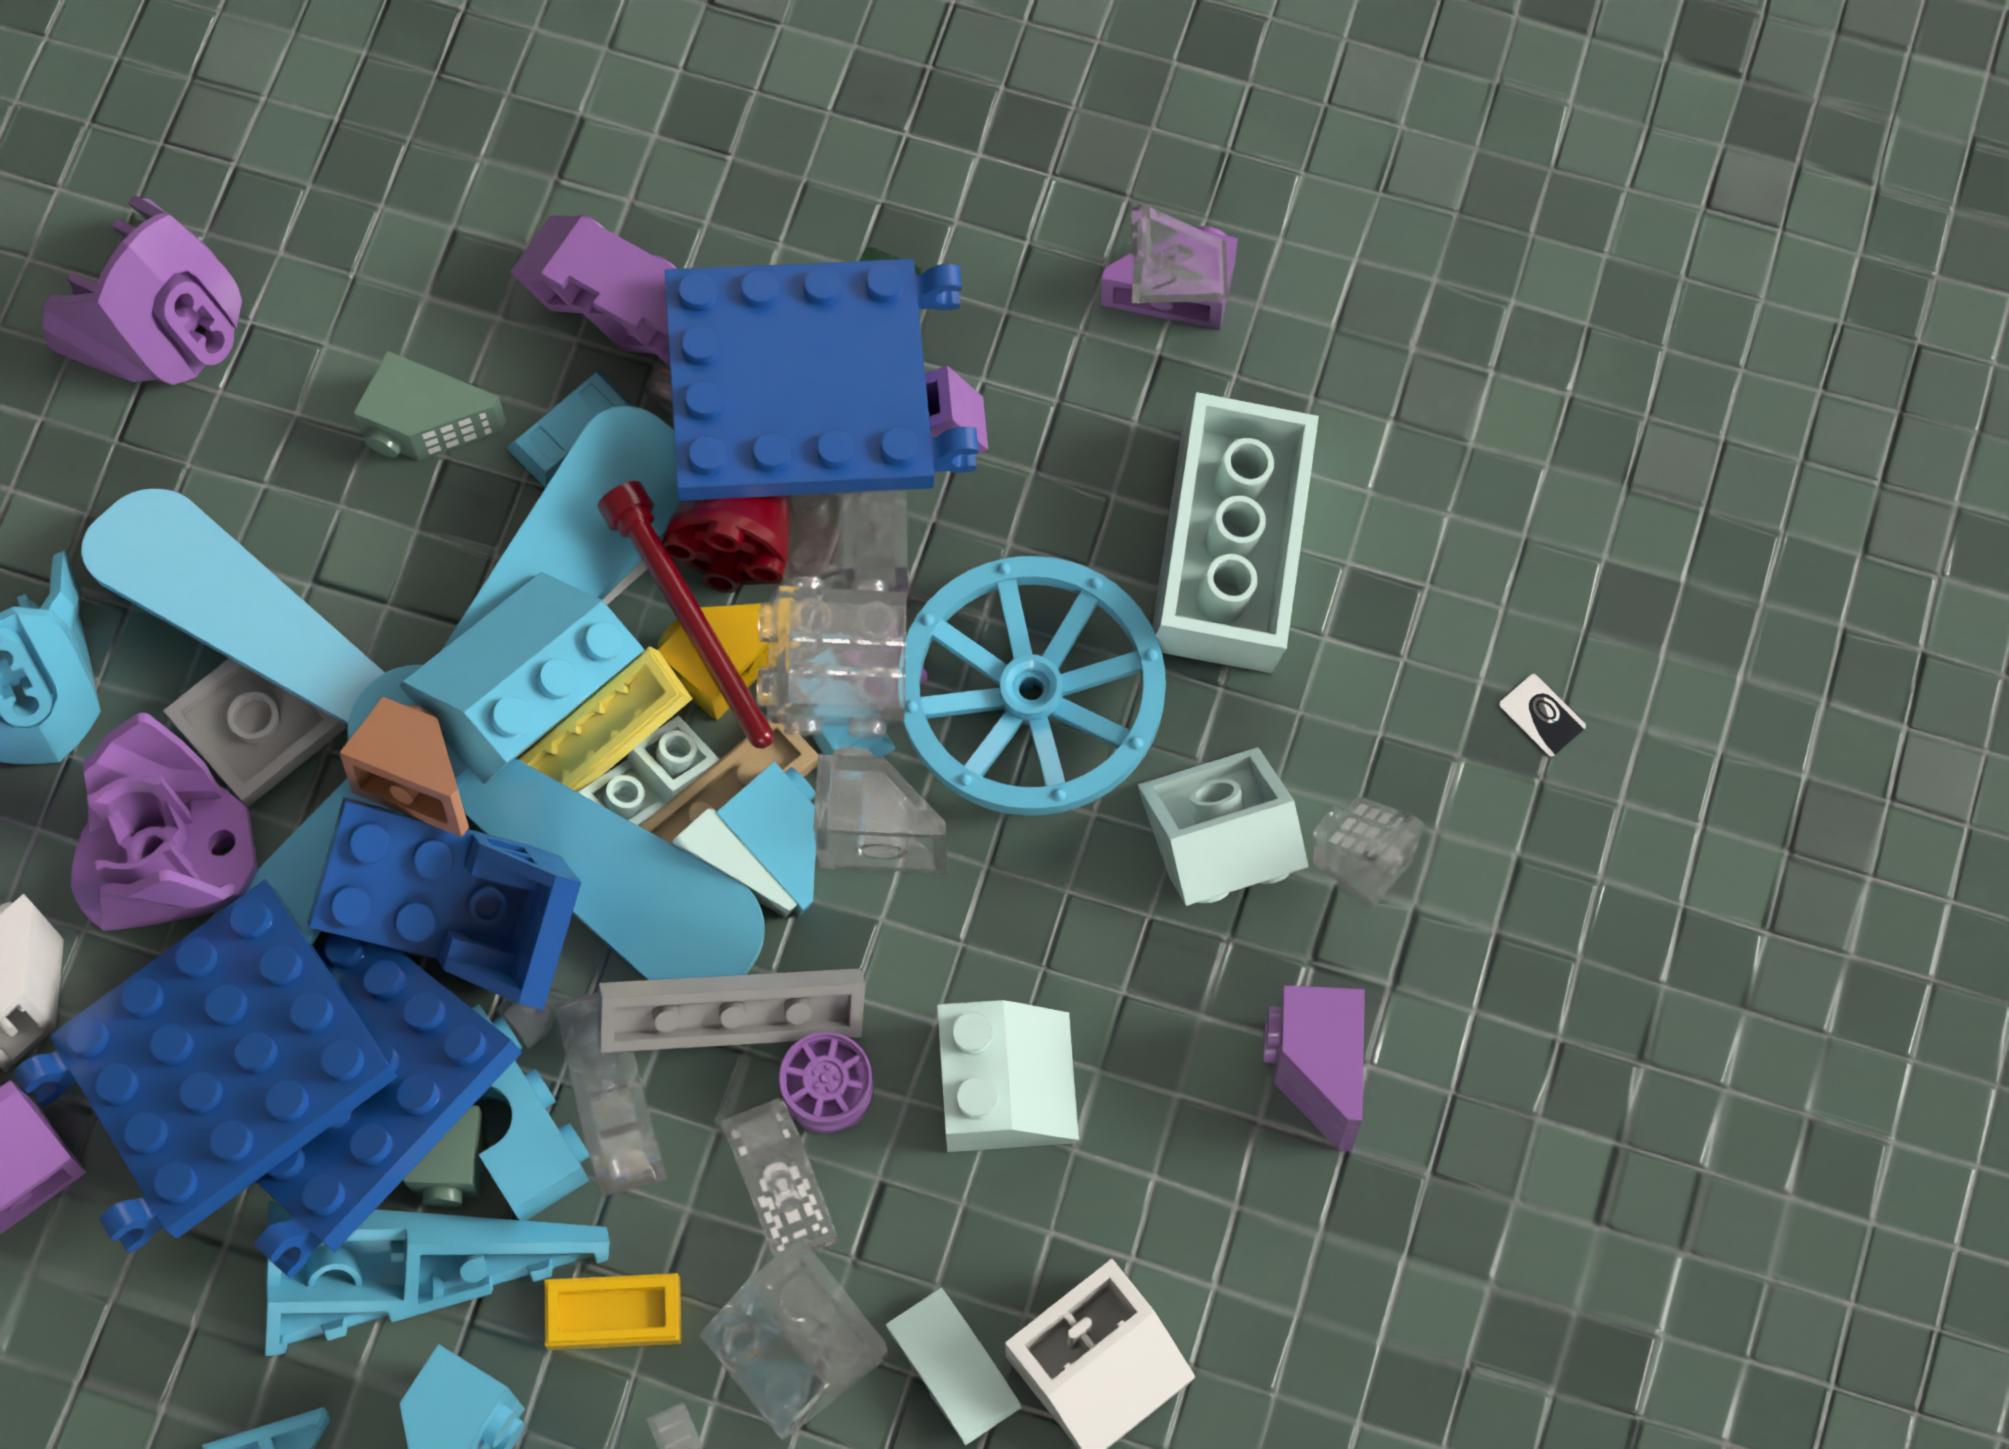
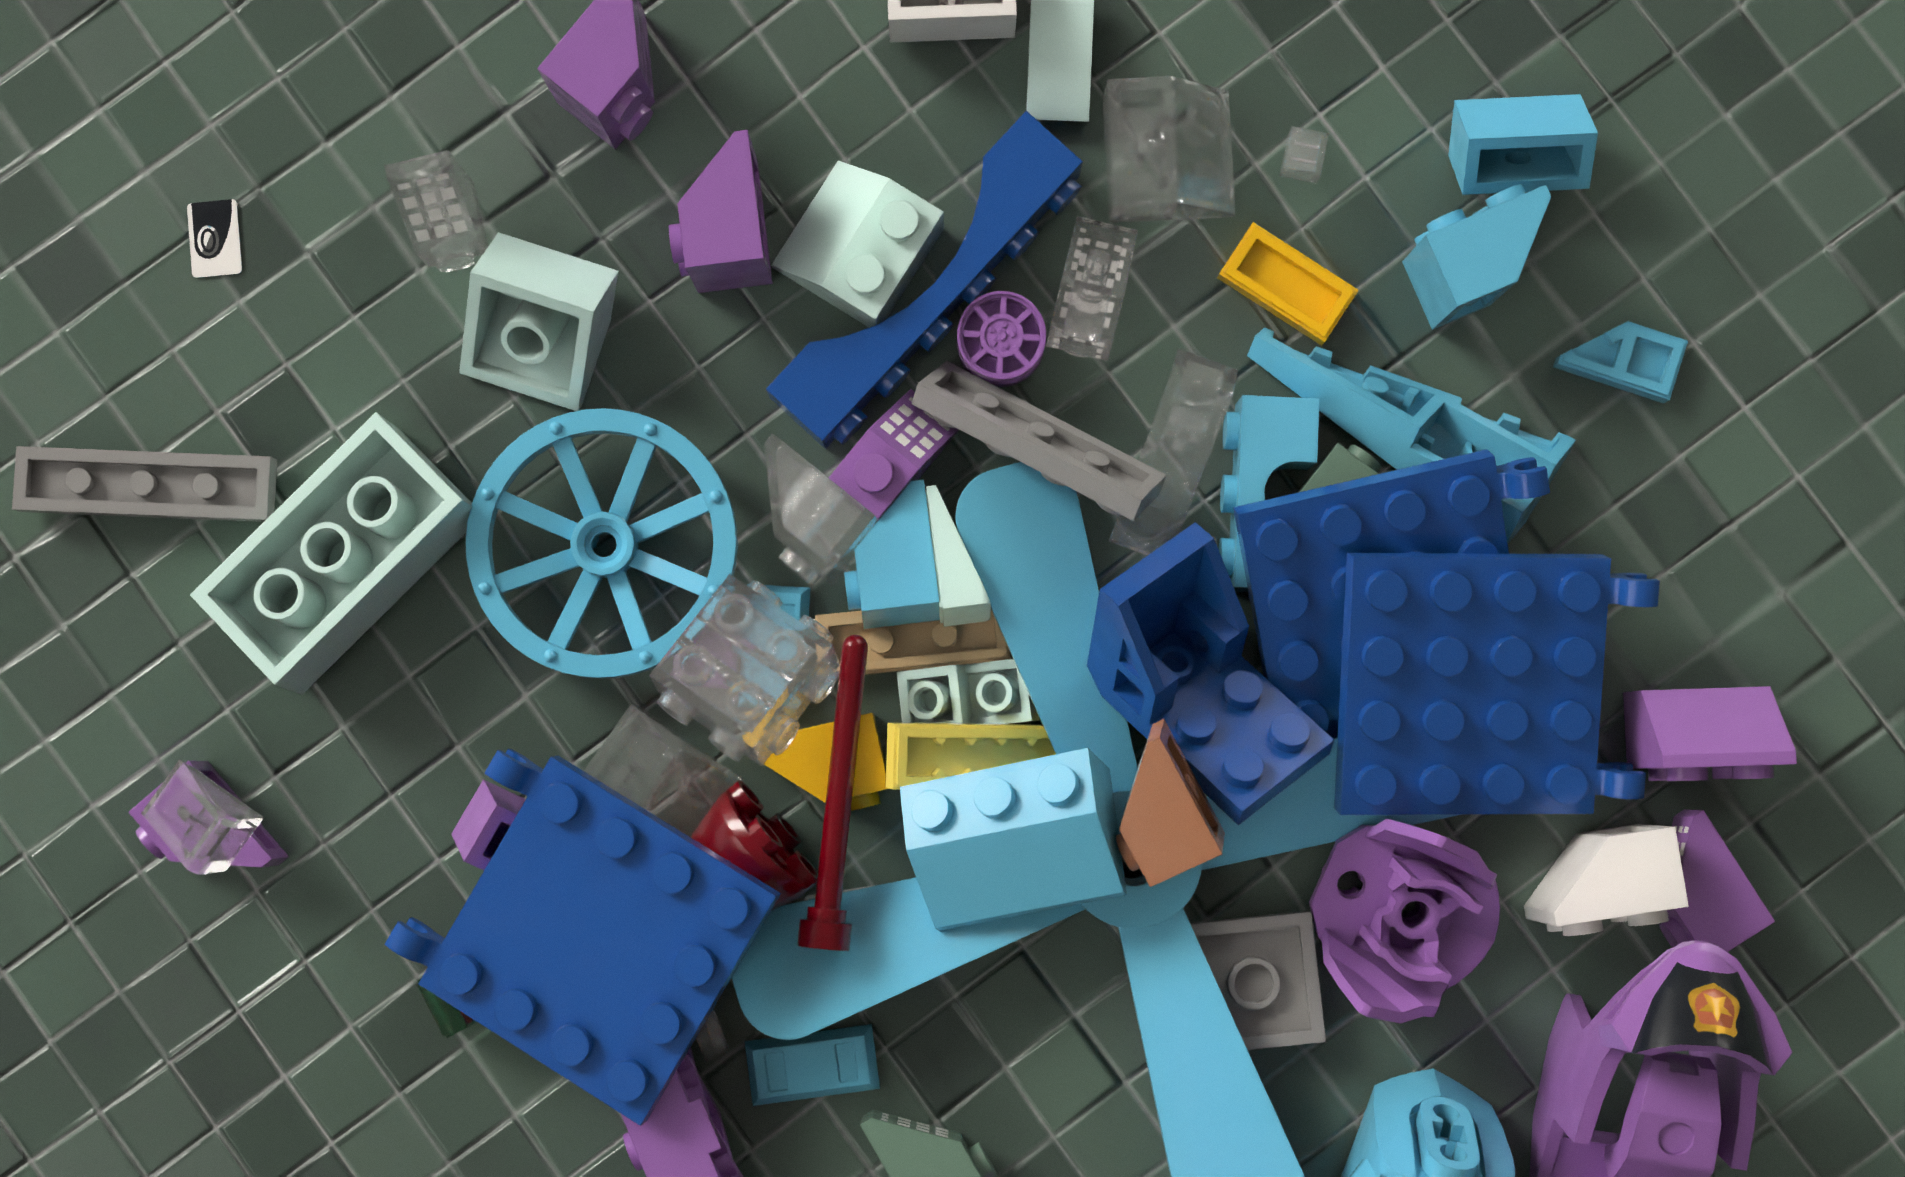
camera: 145 degrees left, 15 degrees up
none -> light grey plate [12,446,277,522]
none -> medium lavender slope [669,130,773,293]
none -> blue arch [766,111,1083,449]
none -> medium lavender slope [828,389,959,523]

